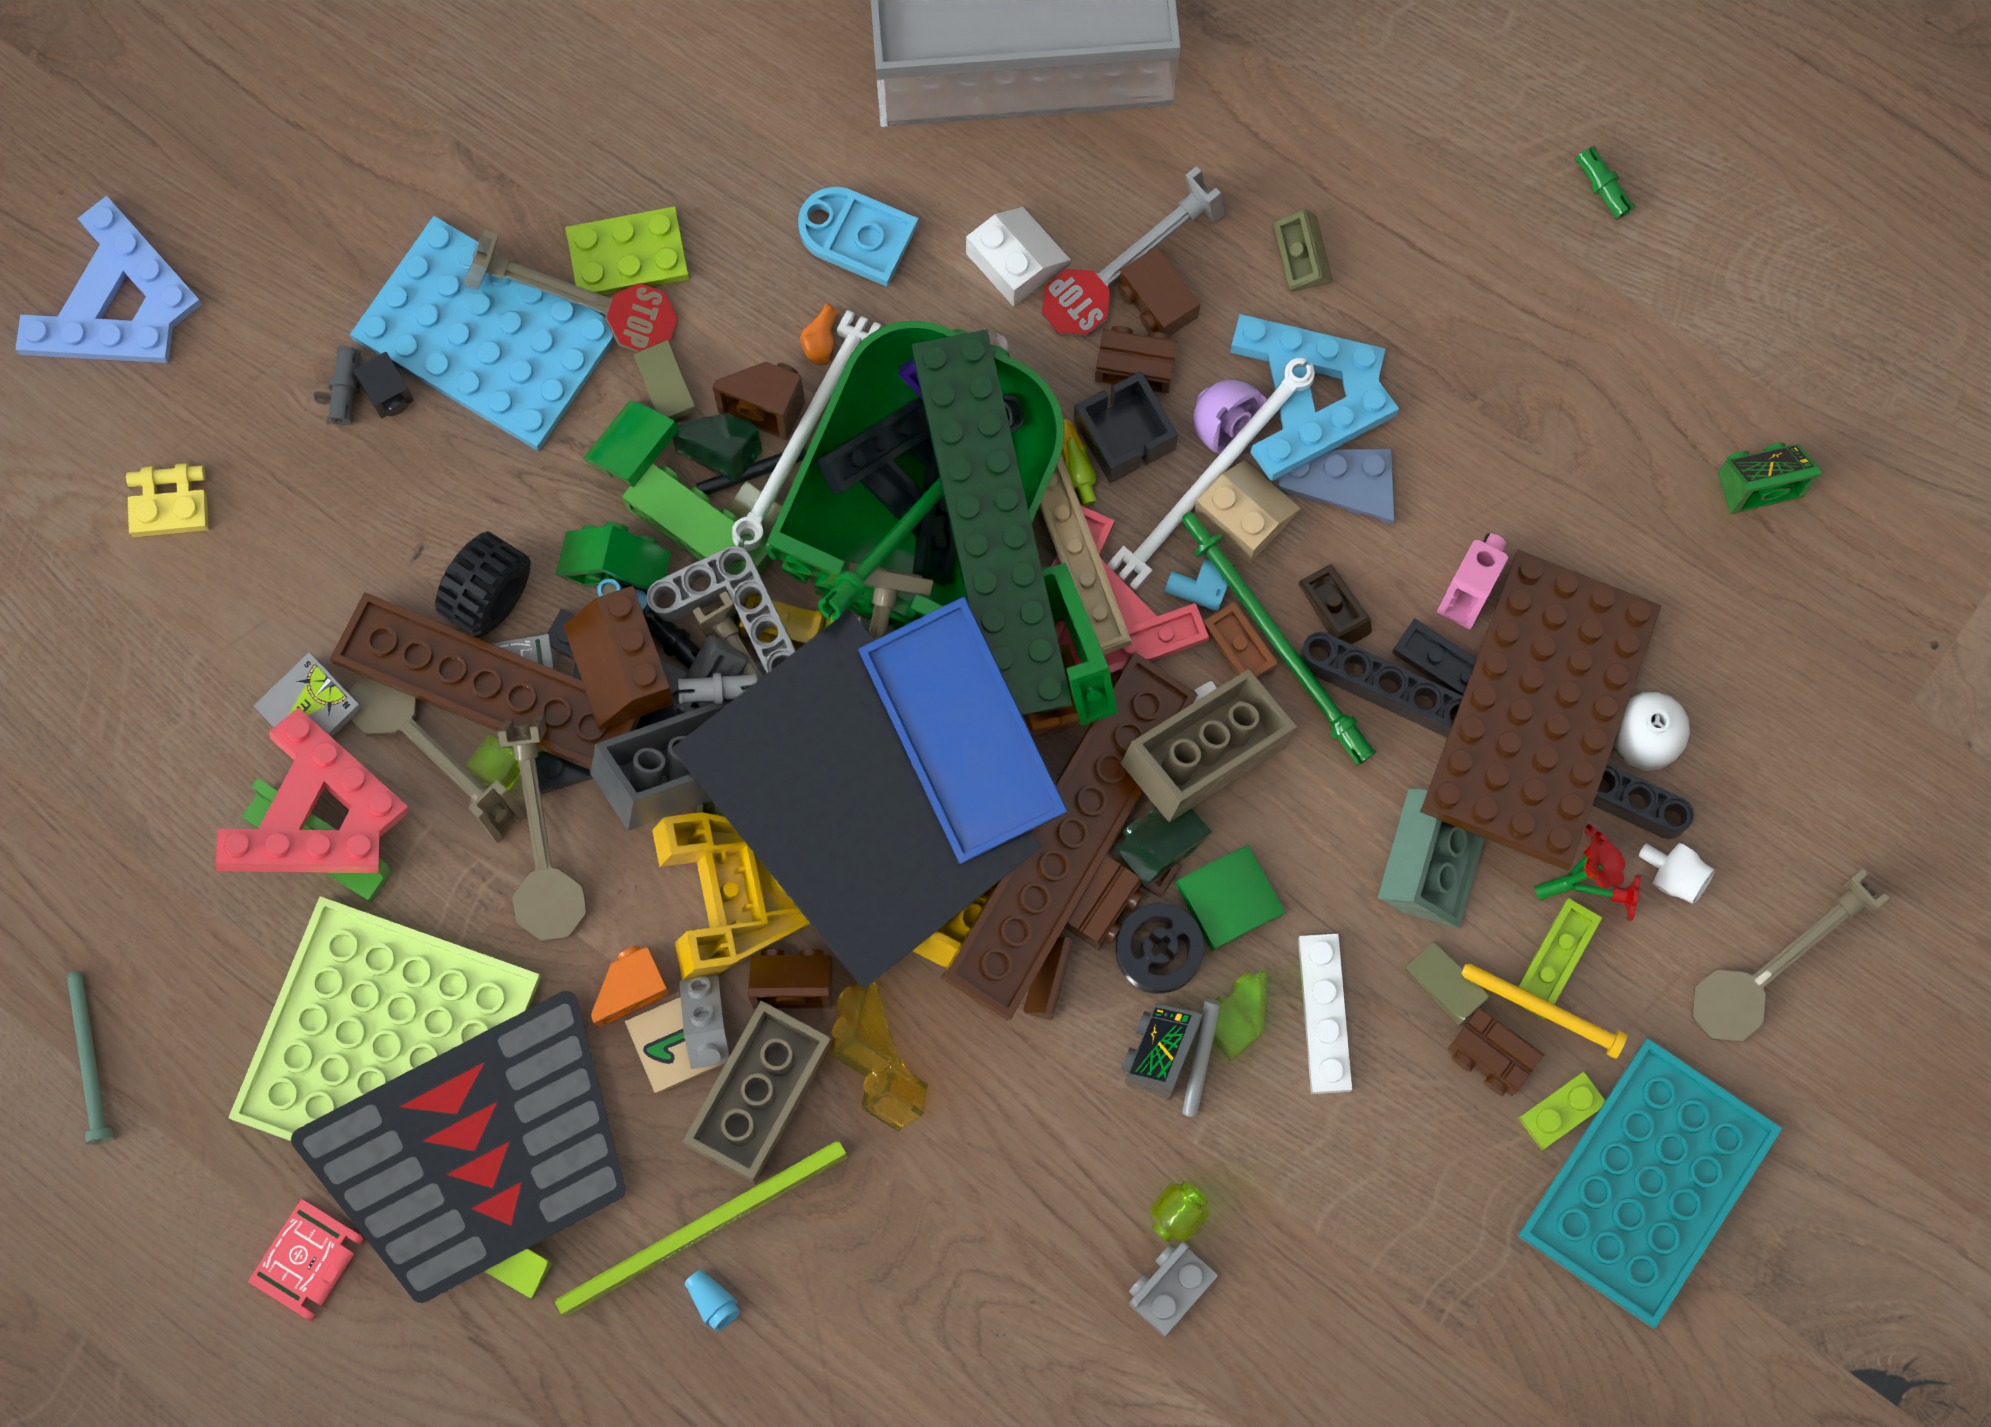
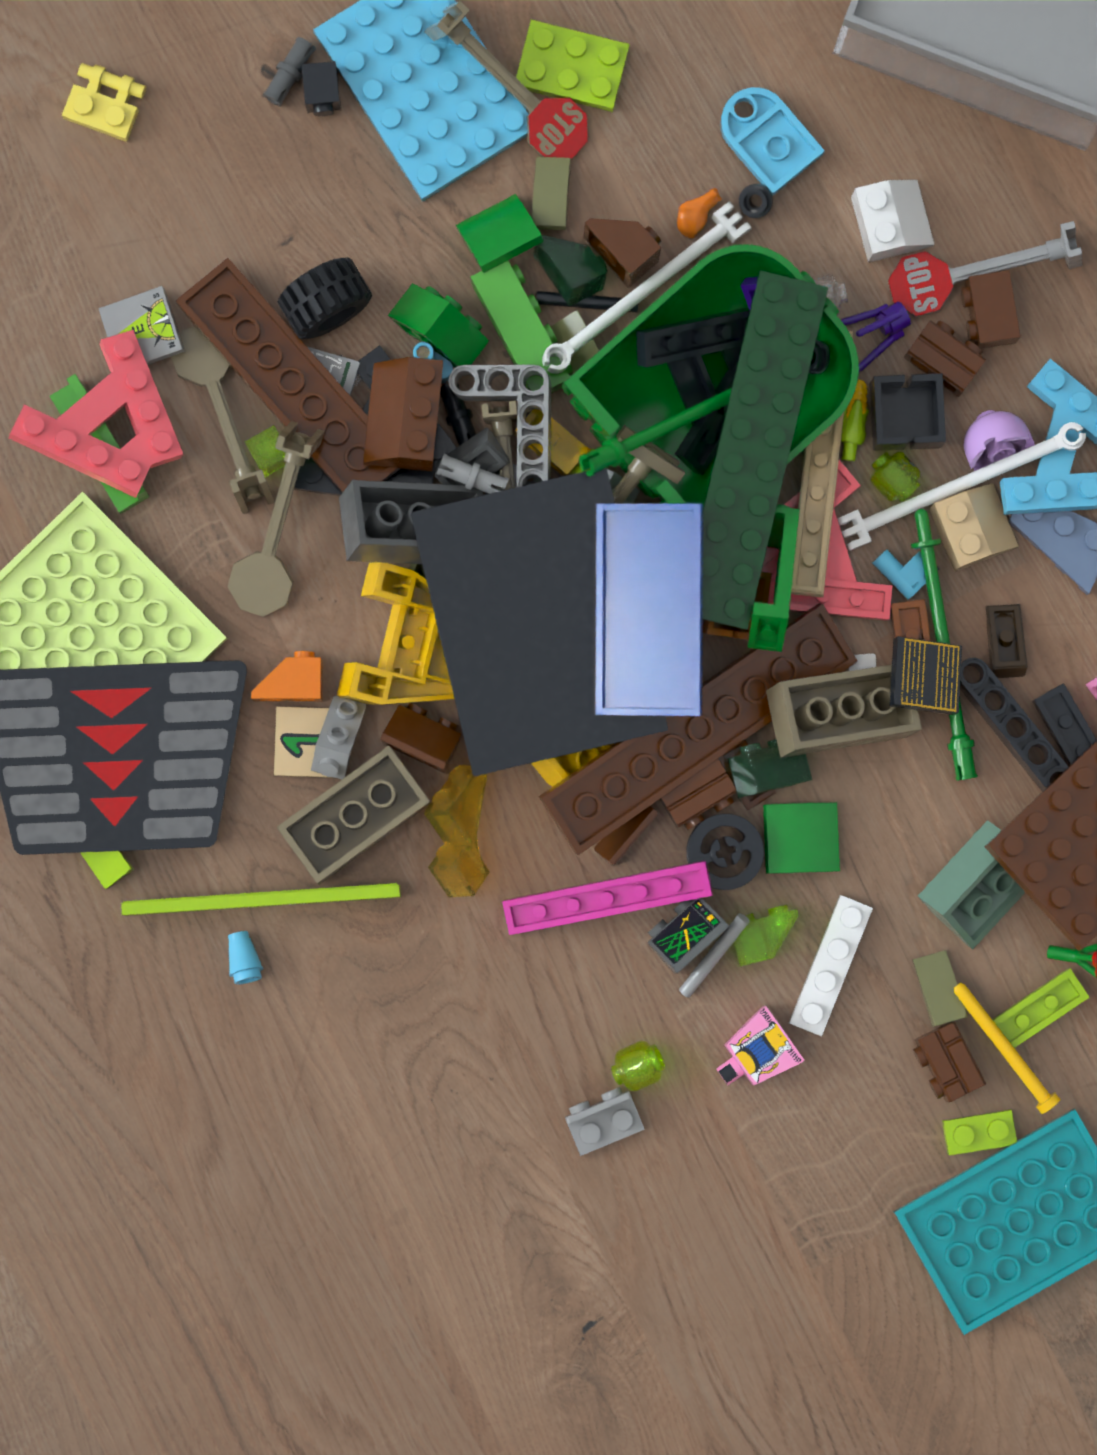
camera: 20 degrees right, 10 degrees up
none -> dark pink plate [502,860,713,935]
none -> torso [716,1006,805,1085]
none -> black plate [739,184,773,218]
none -> dark purple plant [841,301,911,373]
none -> clear neon green head [870,451,921,502]
none -> black tile [890,636,962,715]

